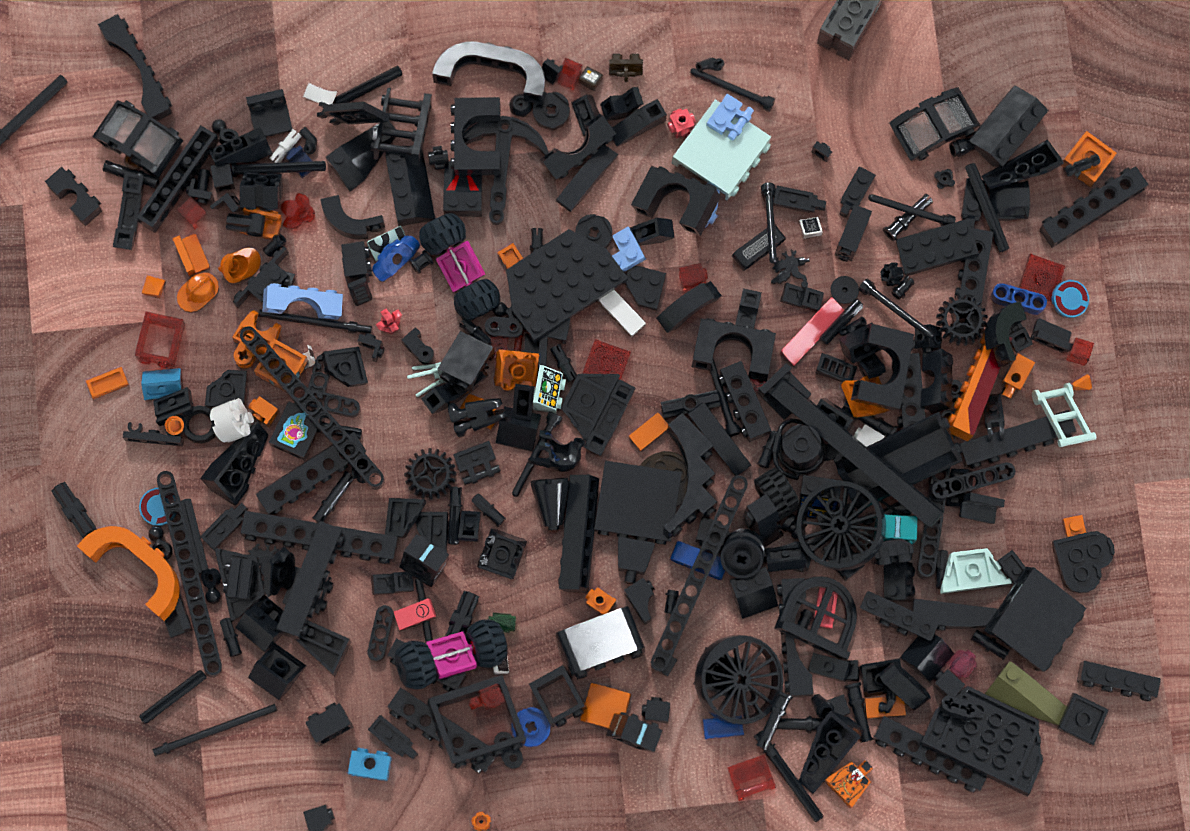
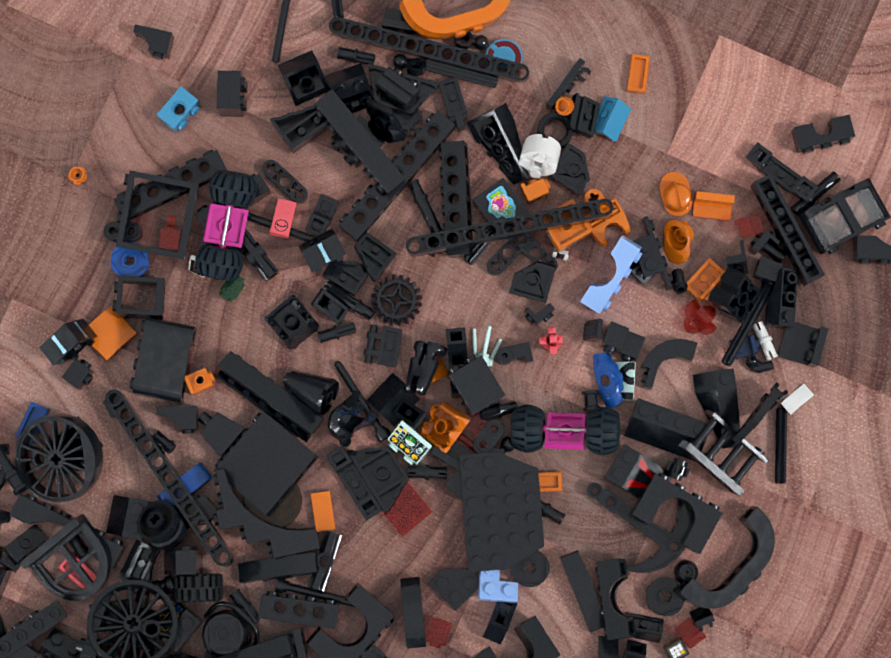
camera: 120 degrees right, 5 degrees up
clear red window [135,312,185,369] -> none
orange slope [142,275,165,298] -> none
black plate [212,119,239,144] -> none
black piece [226,213,266,237] -> none
black bar [258,309,372,334] -> none
black hinge [368,715,418,760] -> none
white tile [598,290,646,337] -> none

